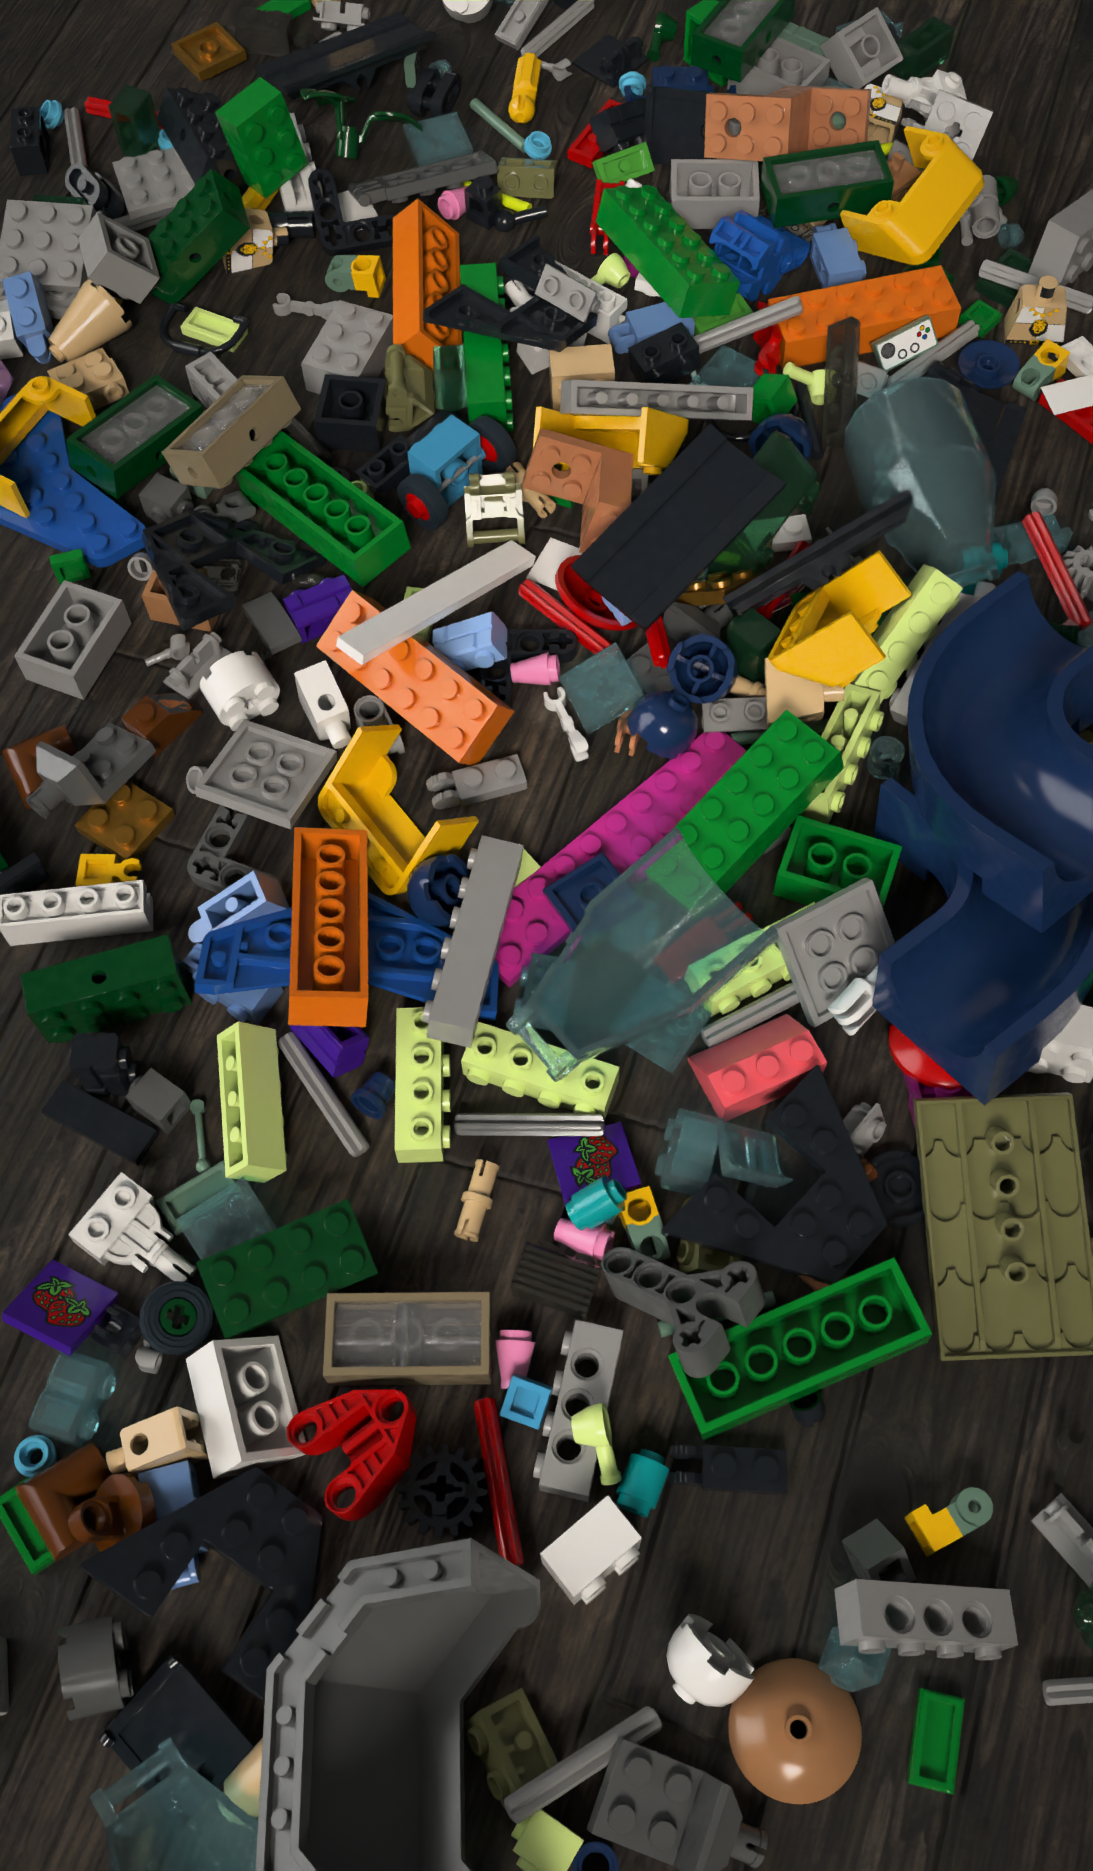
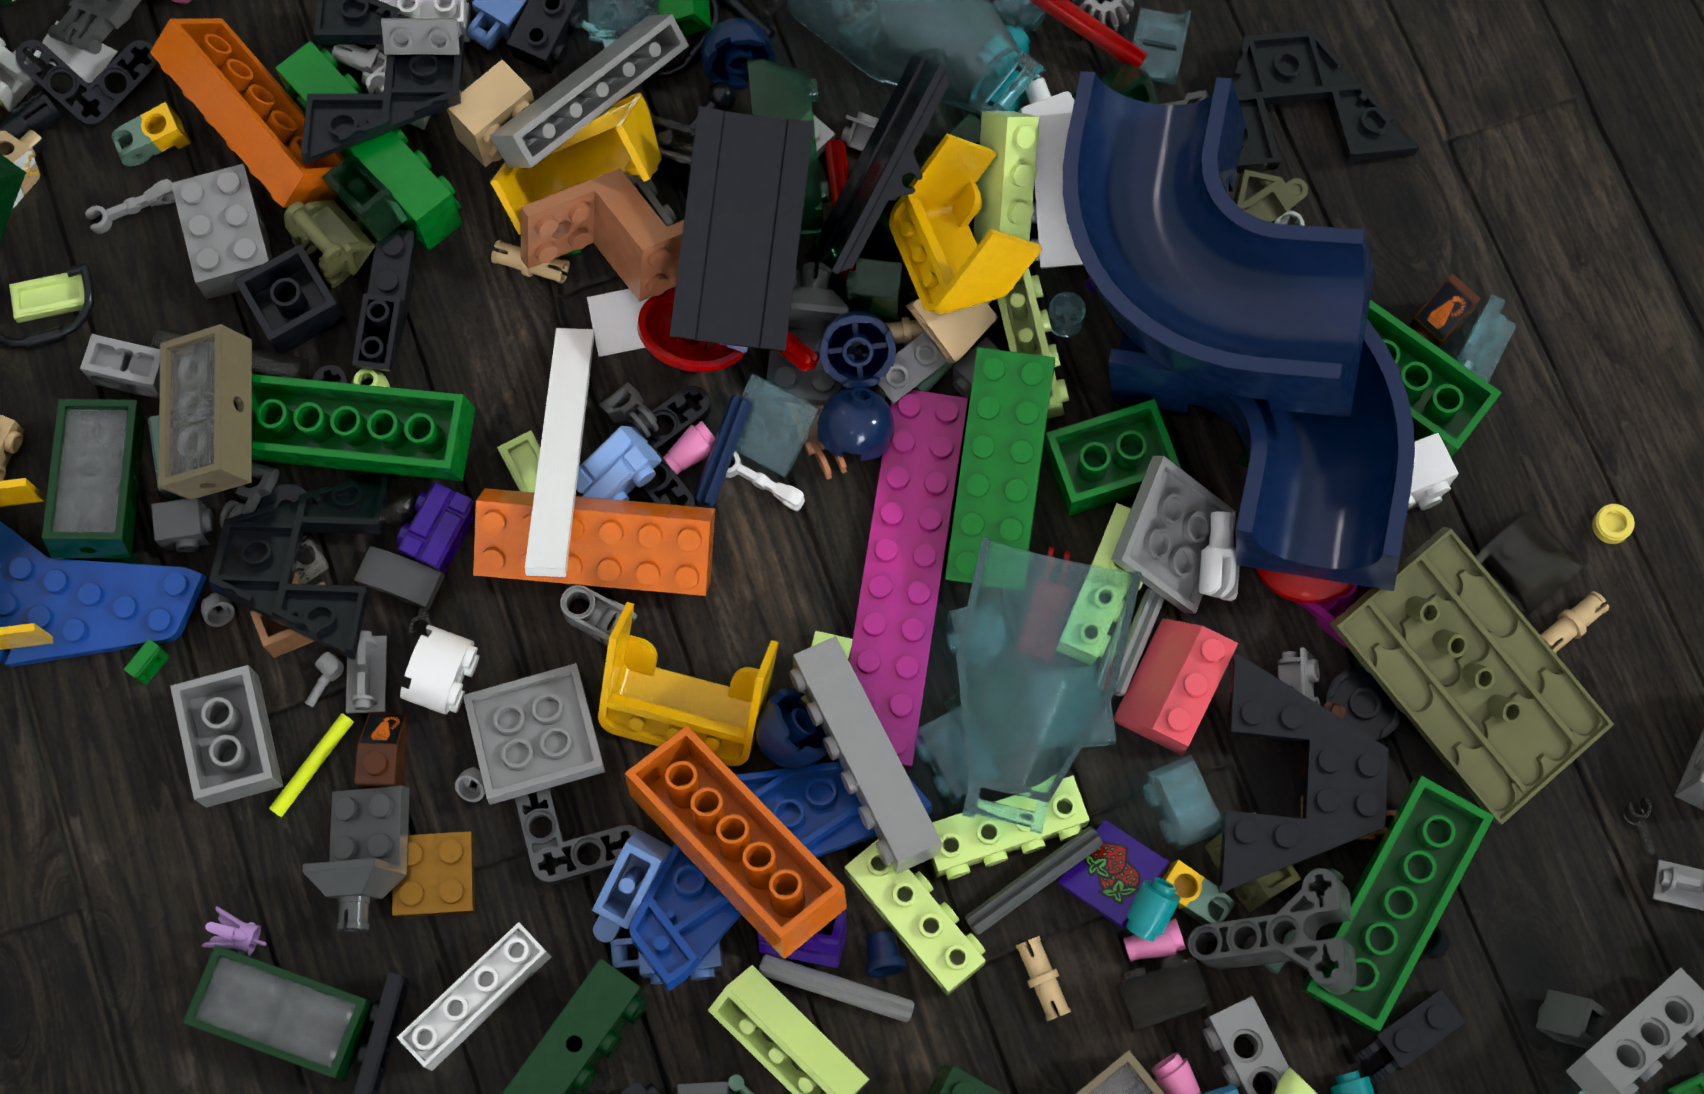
camera: 40 degrees left, 10 degrees up
reddish brown brick [2,724,77,810] -> none
yellow plate [76,854,142,887] -> none
white torso [294,660,352,749] -> none
brick [397,415,517,530] -> none
light grey hinge [426,754,528,810] -> none
piece [464,471,525,548] -> none
red axle [518,579,621,666] -> none
dark blue tile [542,852,643,946] -> none
pearl gold plate [675,569,763,606] -> none
clear light blue piece [717,1121,793,1188] -> none
leg [904,1487,993,1557] -> none
none -> neon yellow piece [269,713,354,818]
none -> dark grey piece [598,382,659,438]
none -> dark blue axle [694,395,752,506]

